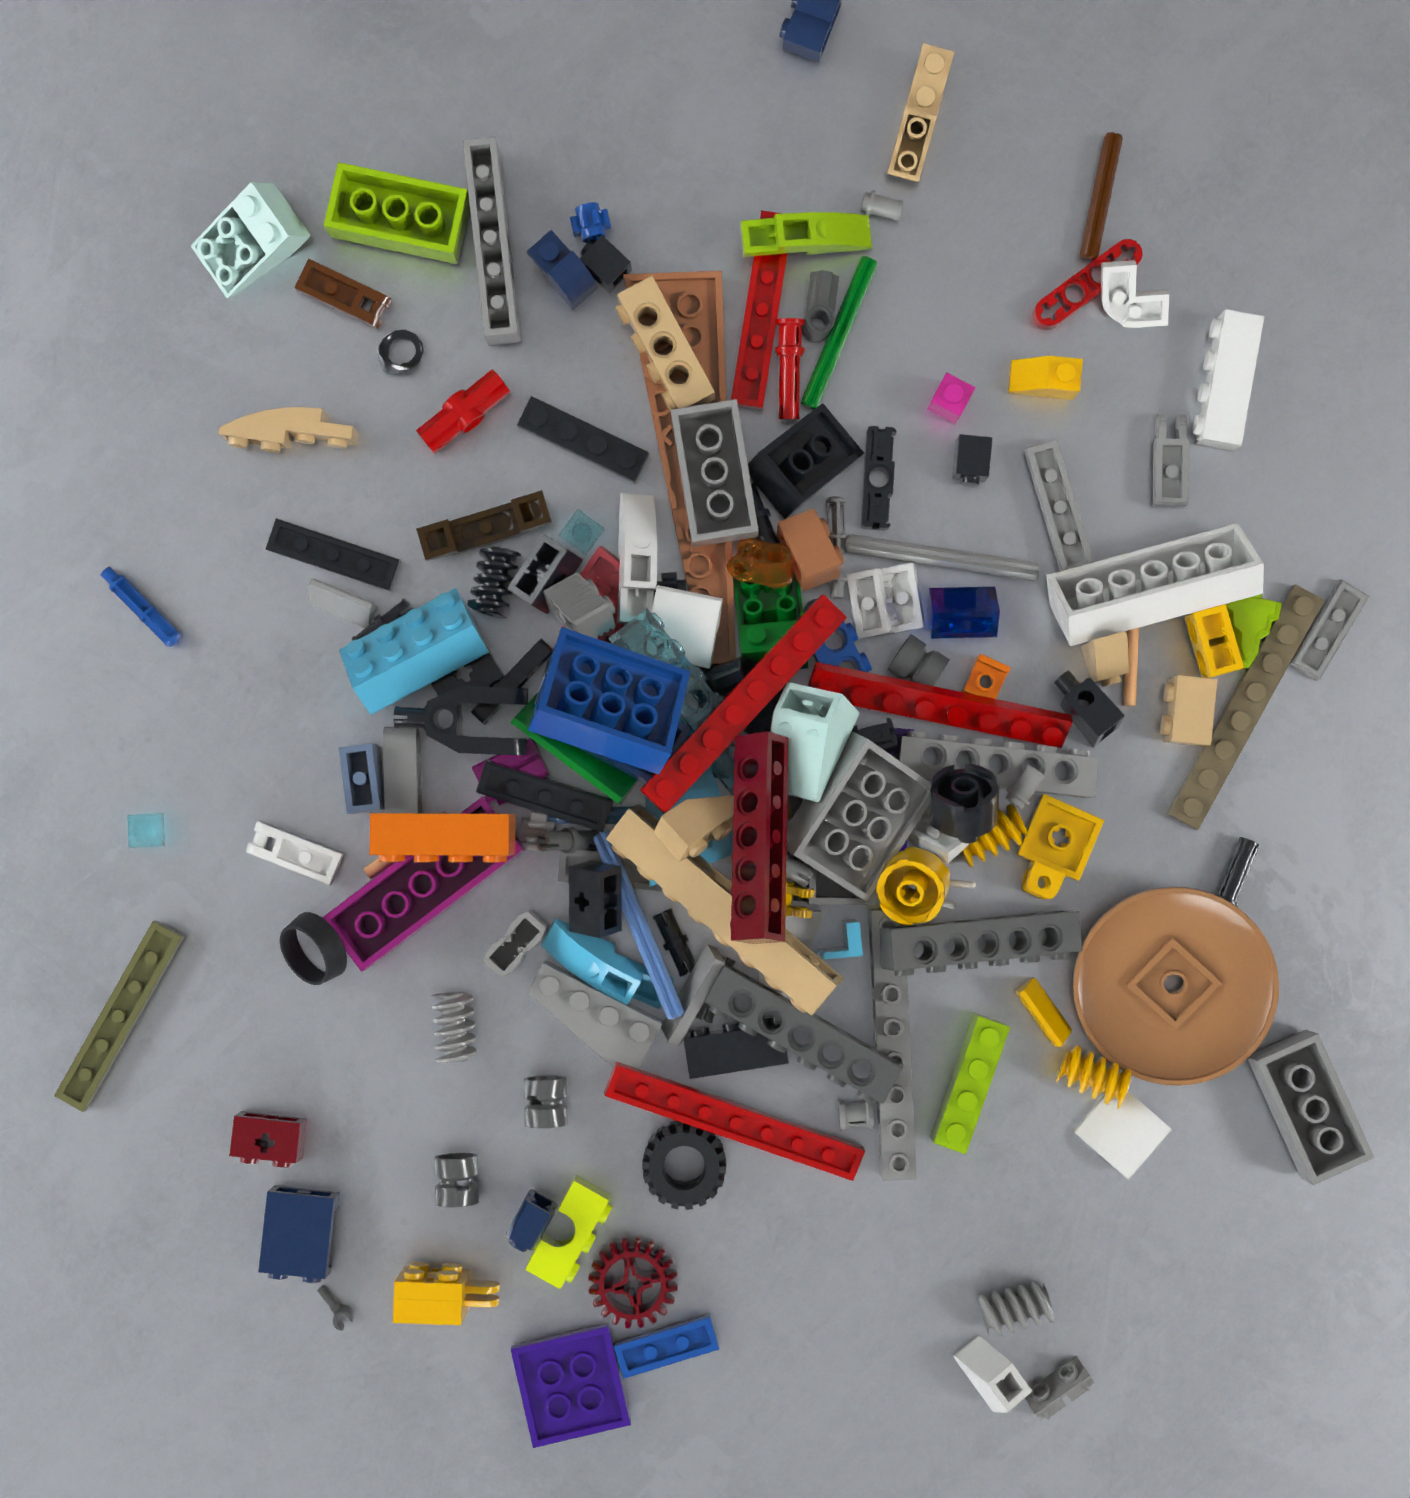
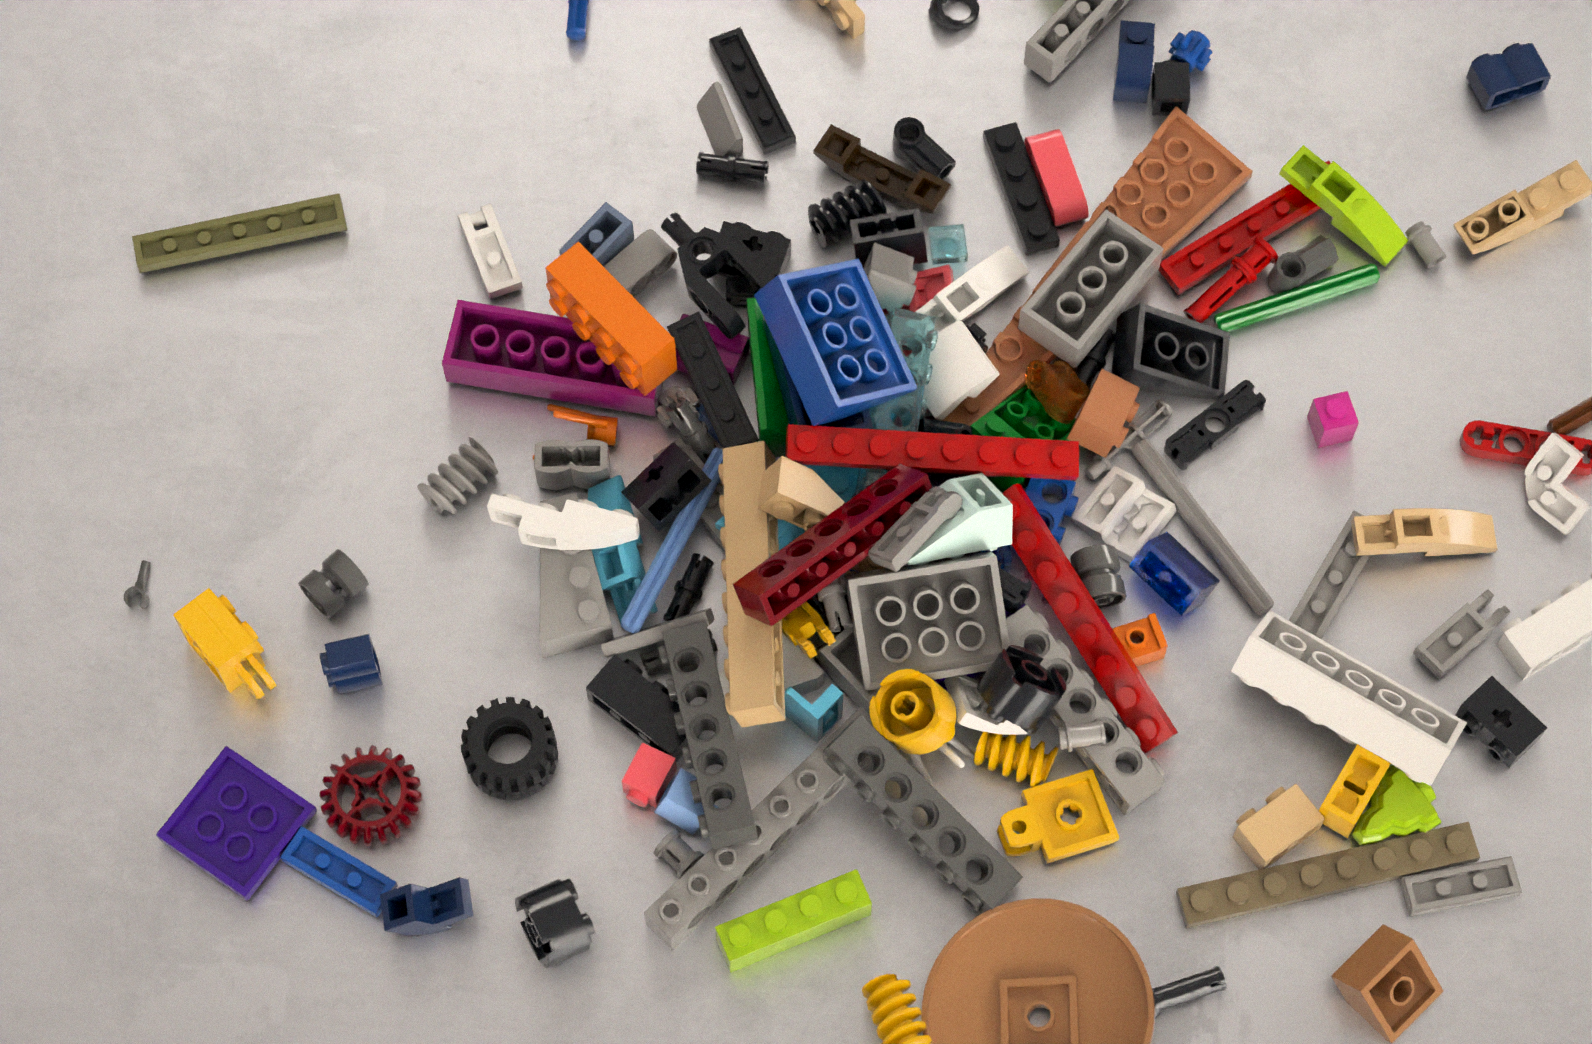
camera: 45 degrees right, 20 degrees down
clear light blue plate [127,813,165,848] -> none
dark red brick [229,1111,307,1168] -> none
dark blue panel [258,1185,340,1283] -> none
black tyre [280,912,347,985] -> none
medium azure brick [339,588,489,715] -> none
red piece [416,369,511,454] -> none
dark grey wheel [524,1075,568,1128] -> none
neon yellow arch [525,1175,613,1289] -> none
red plate [604,1061,865,1181] -> none
tan brick [615,276,715,412] -> none
black brick [952,434,993,486] -> none
yellow slope [1008,356,1083,400] -> none
yellow slope [1015,978,1072,1047] -> none
black torso [1054,670,1125,748] -> none
tan slope [1081,631,1129,687] -> none
light nougat bar [1123,628,1139,706] -> none
none -> dark blue brick [380,877,474,935]
none -> white slope [487,493,640,550]
none -> black brick [515,878,595,968]
none -> orange plant [532,404,618,460]
none -> coral brick [622,743,677,808]
none -> light blue brick [654,768,719,835]
none -> light grey hinge [868,486,963,572]
none -> black piece [892,117,956,180]
none -> coral beam [1024,129,1089,227]
none -> medium nougat slope [1331,924,1443,1043]
none -> tan slope [1351,508,1498,557]
none -> black brick [1455,676,1548,768]

